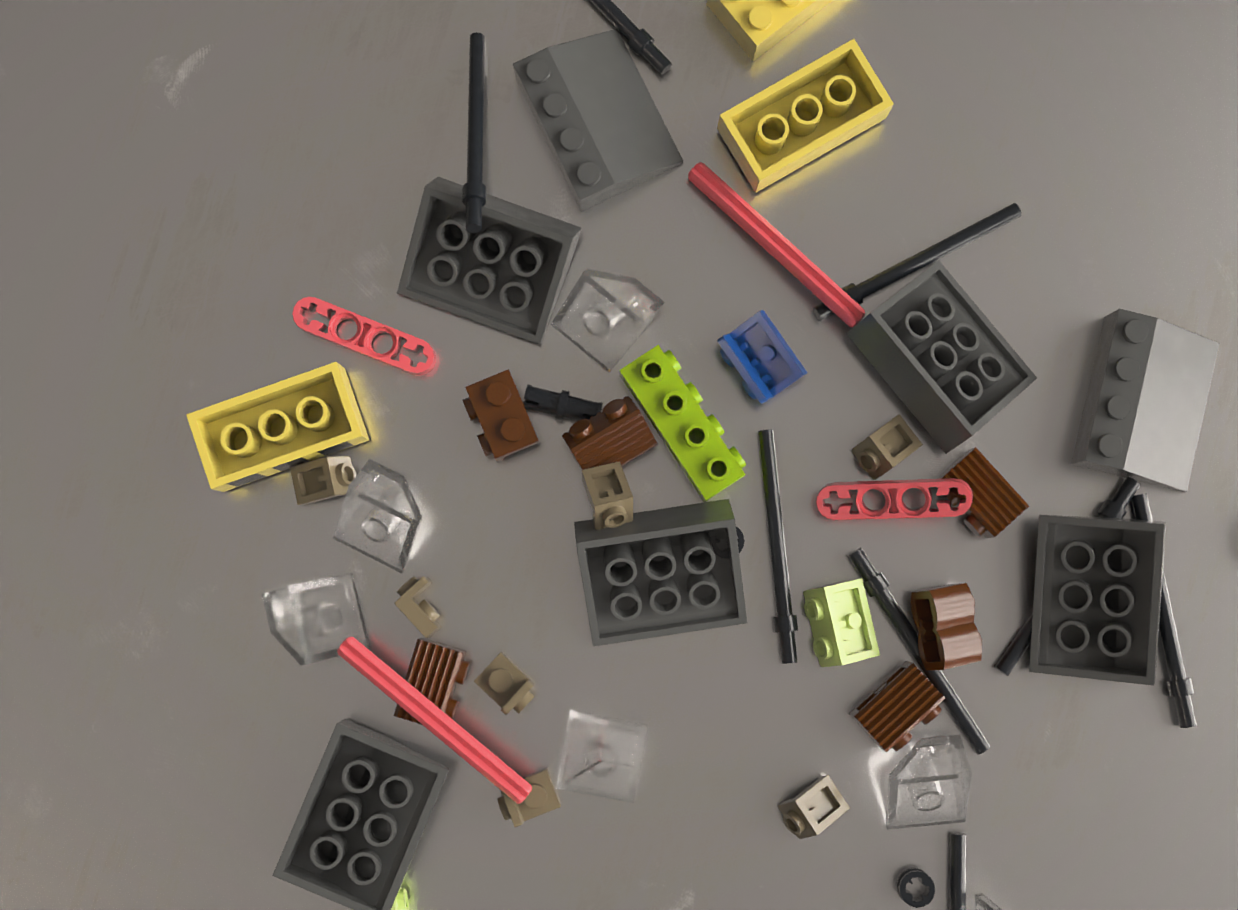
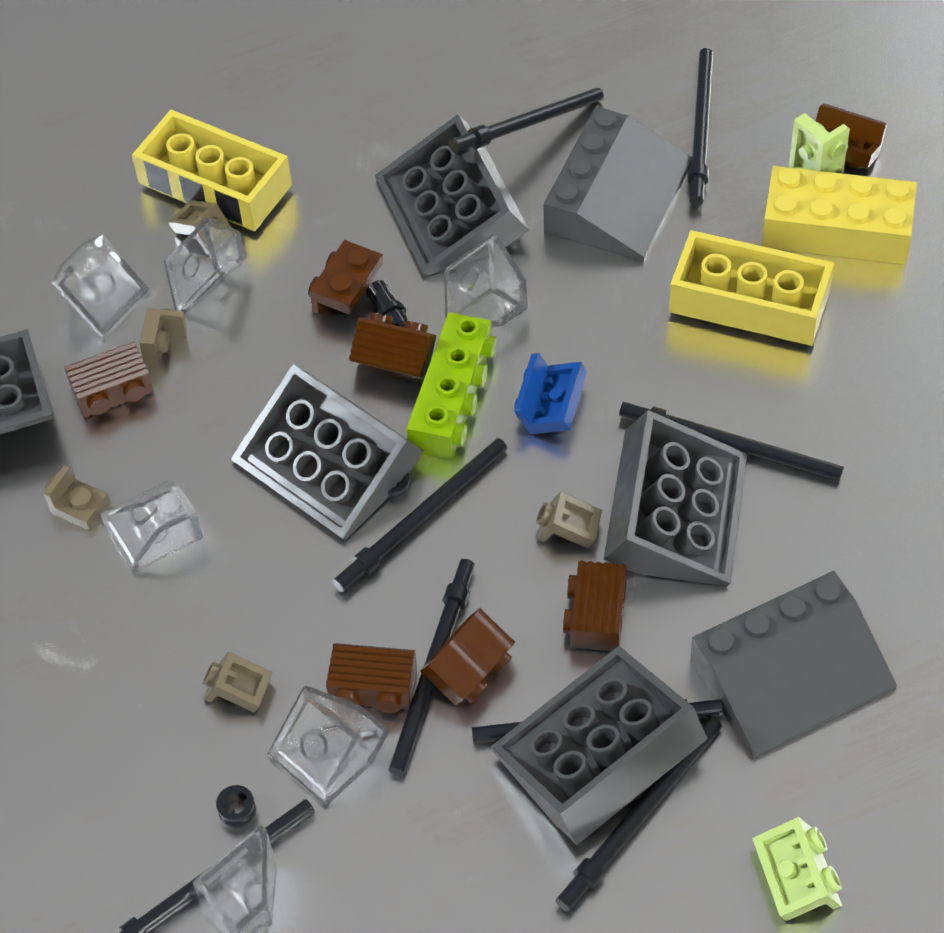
camera: 50 degrees right, 30 degrees down
coral beam [292,297,436,376] -> none
coral axle [337,637,532,804] -> none
dark tan bracket [474,652,535,715] -> none
dark tan bracket [582,461,633,530] -> none
coral axle [688,162,866,328] -> none
yellowish green bracket [803,578,880,667] -> none
coral beam [816,478,973,520] -> none

